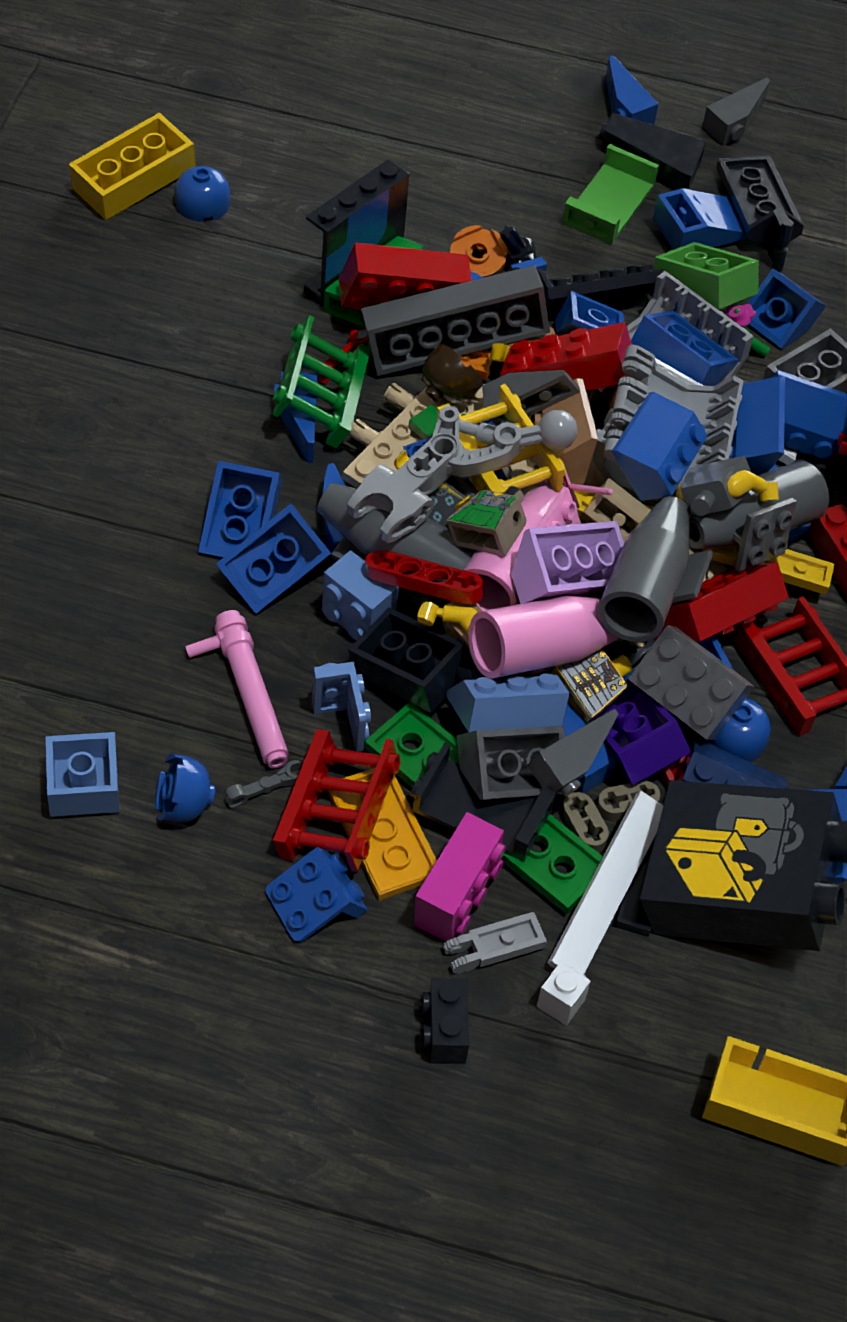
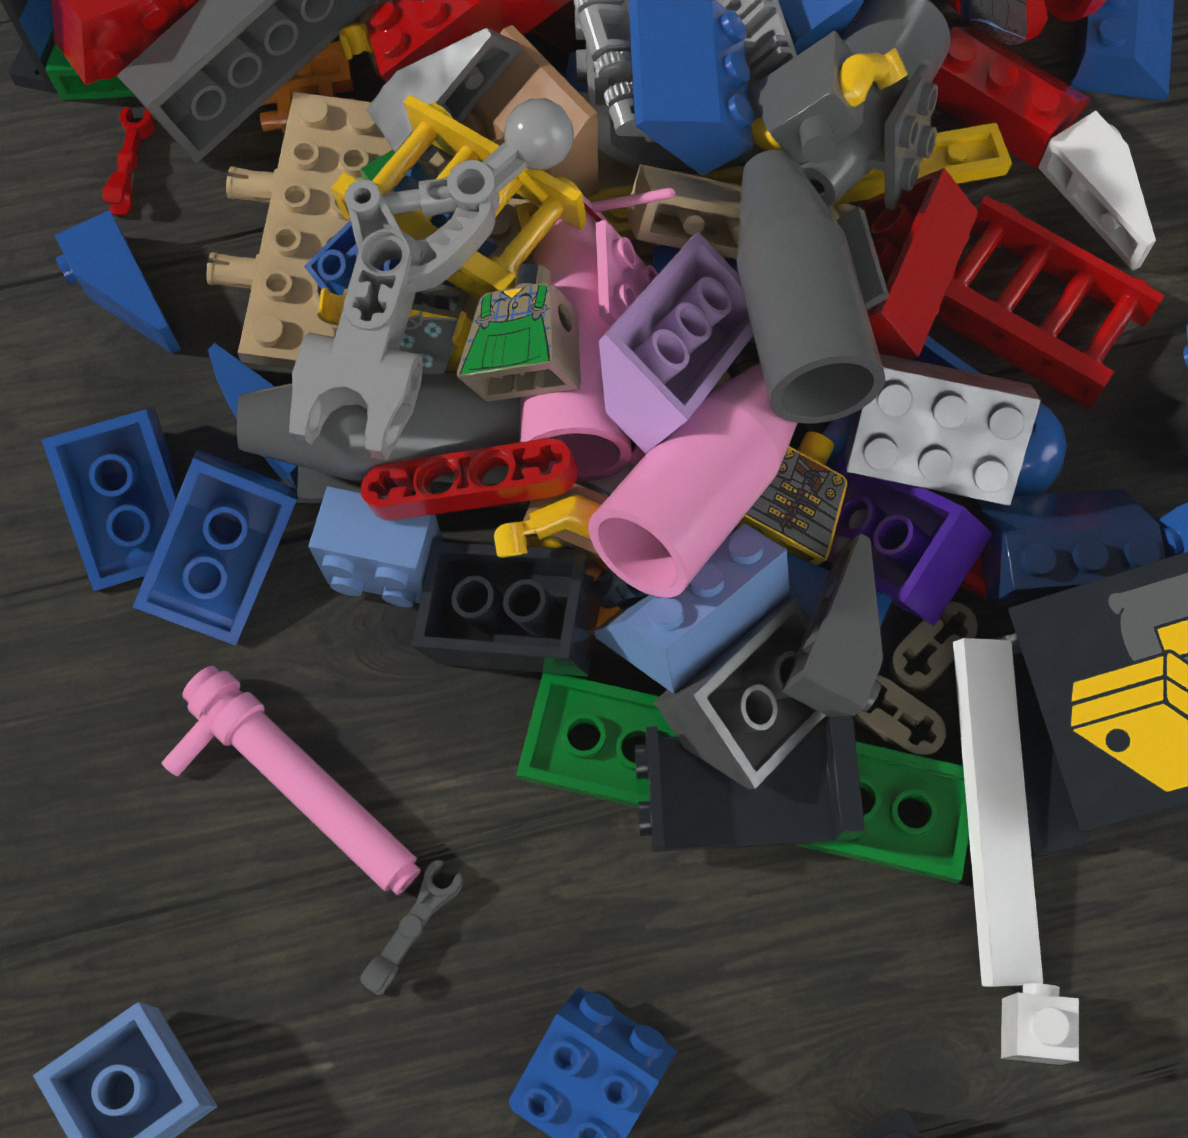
camera: 20 degrees left, 15 degrees up
blue cylinder [155,753,215,823] -> none
green fence [272,315,371,448] -> none
red fence [273,729,401,872] -> none
medium blue bracket [312,662,371,752] -> none
light orange tile [326,768,437,901] -> none
green tile [408,404,437,439] -> none
dark pink brick [414,812,506,941] -> none
dark brown cylinder [422,344,483,405] -> none
light grey hinge [443,912,547,974] -> none

